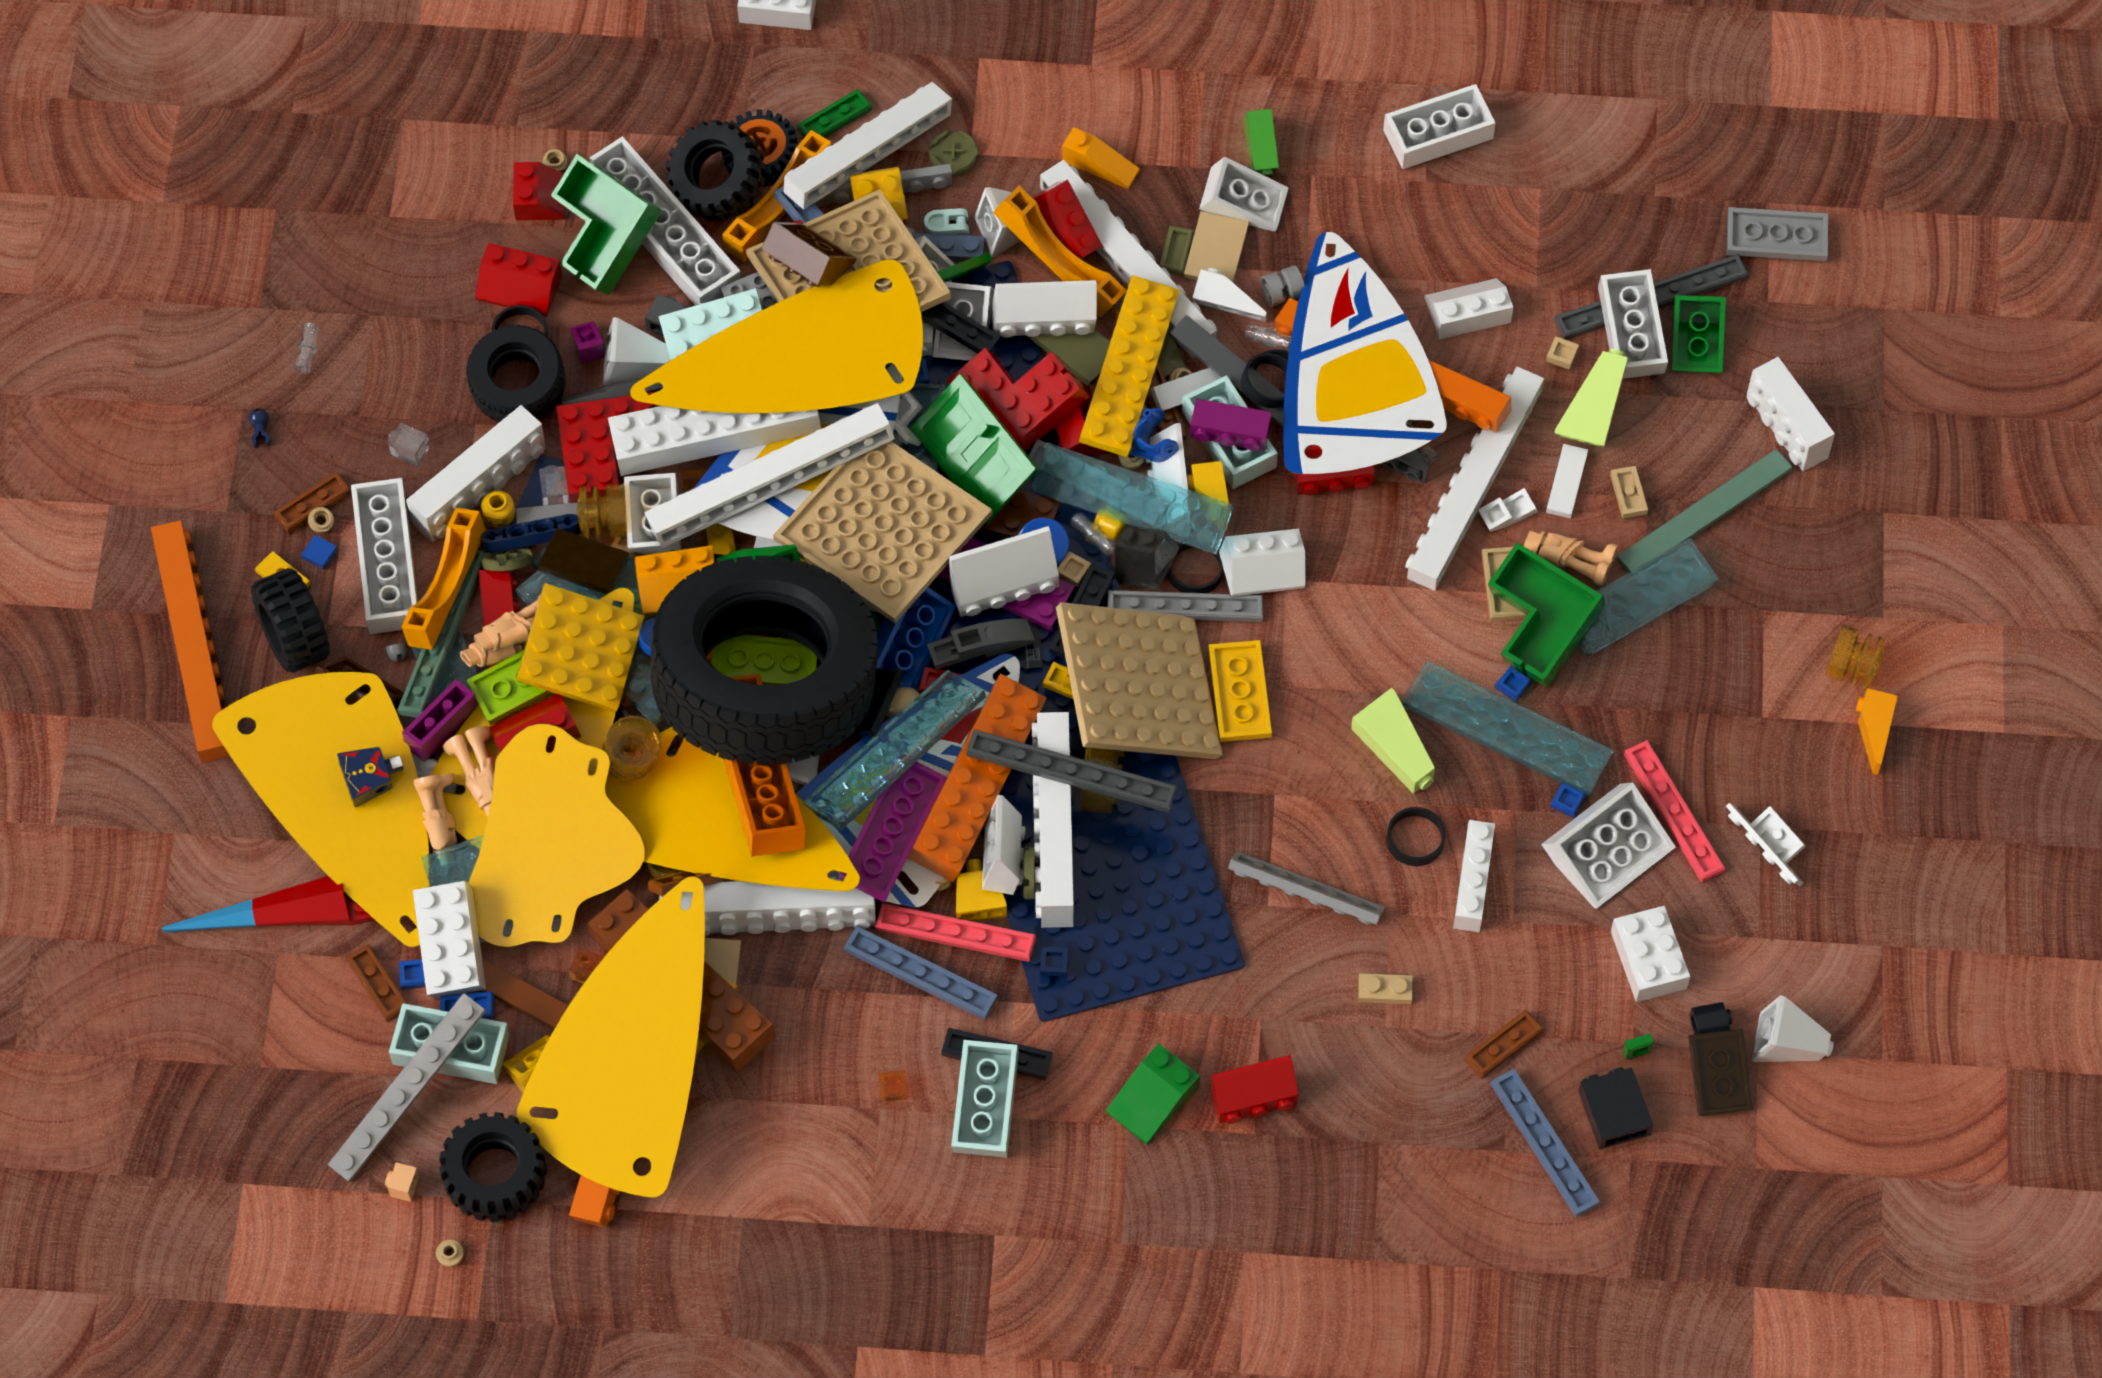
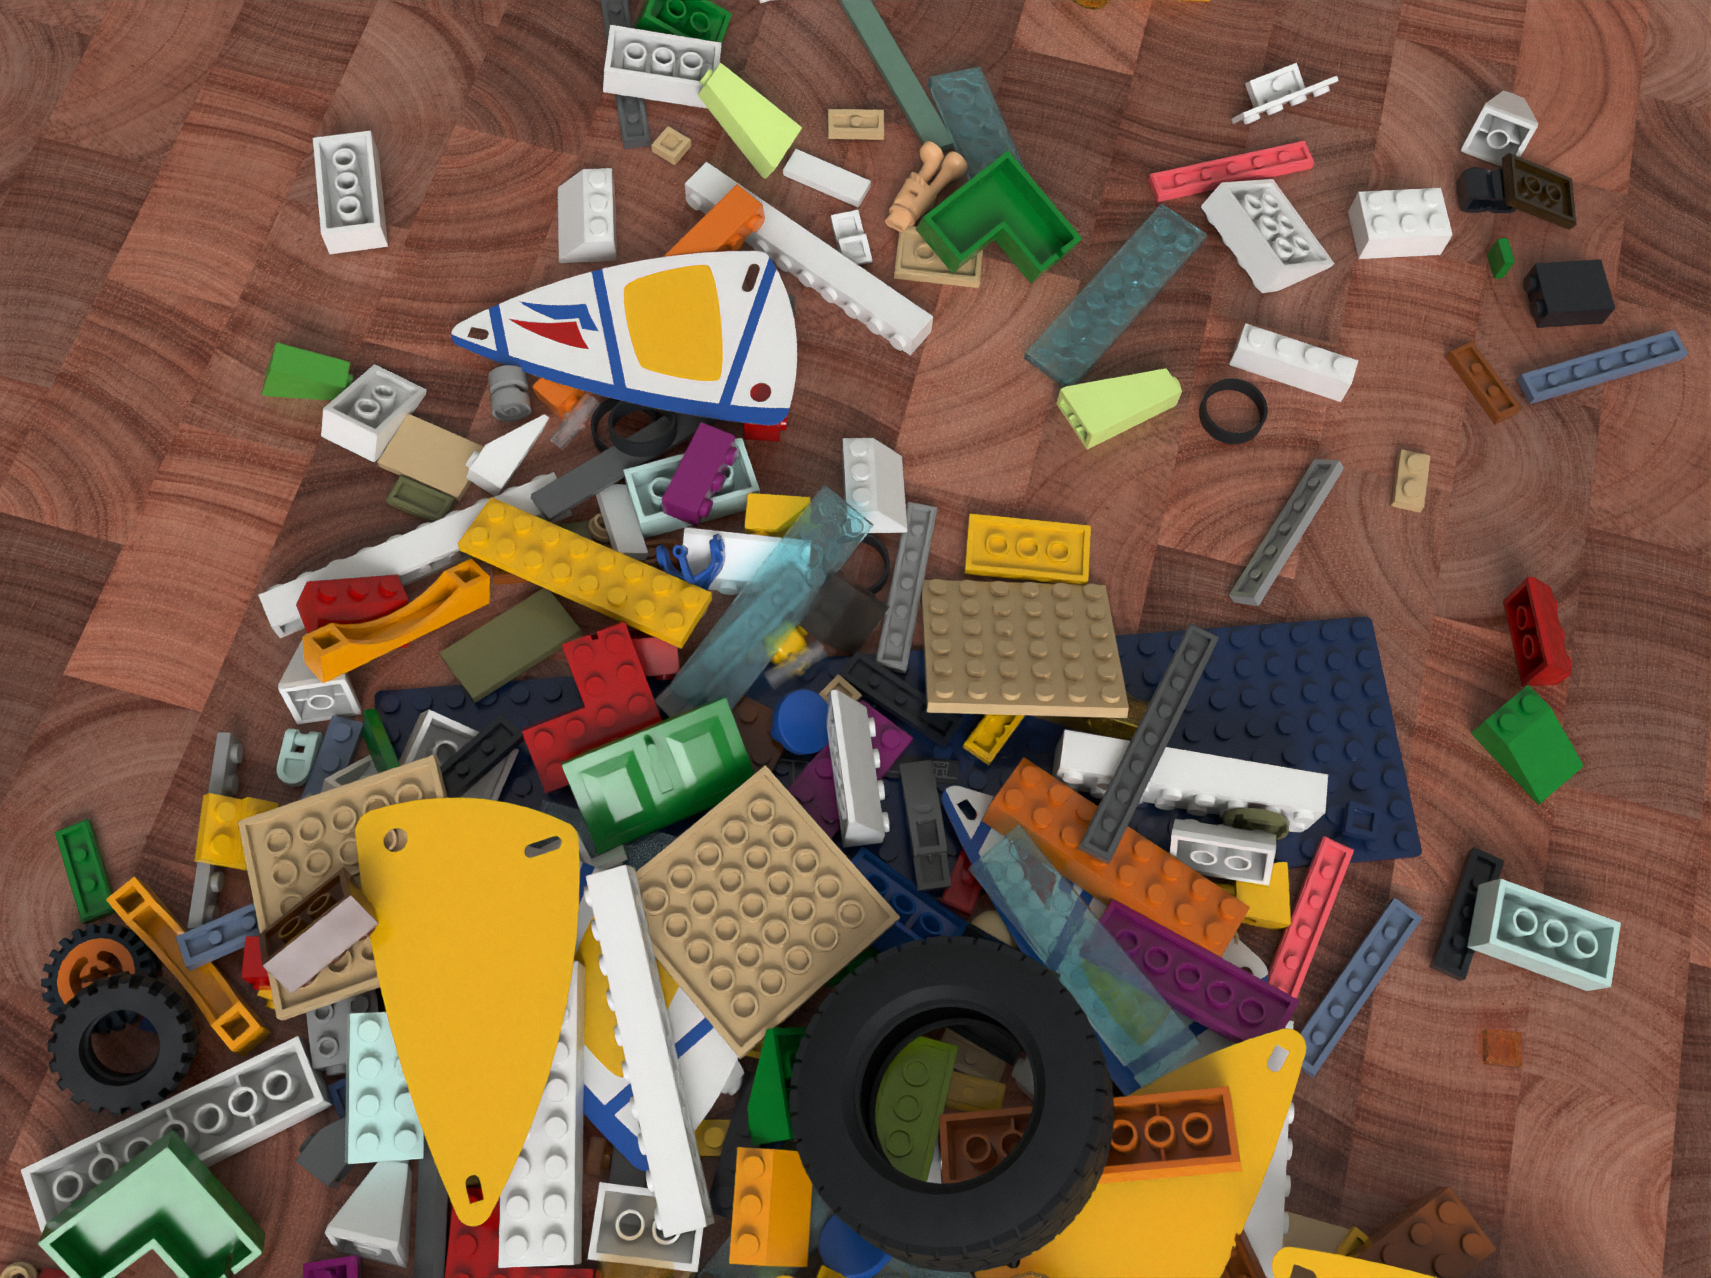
camera: 85 degrees left, 5 degrees up
white brick [784,82,952,210] -> none
olive tile [929,130,978,176] -> none
white slope [991,280,1097,338] -> none
light orange slope [1062,127,1140,190] -> none
blue tile [1495,666,1532,702] -> none
blue tile [1550,782,1586,818] -> none

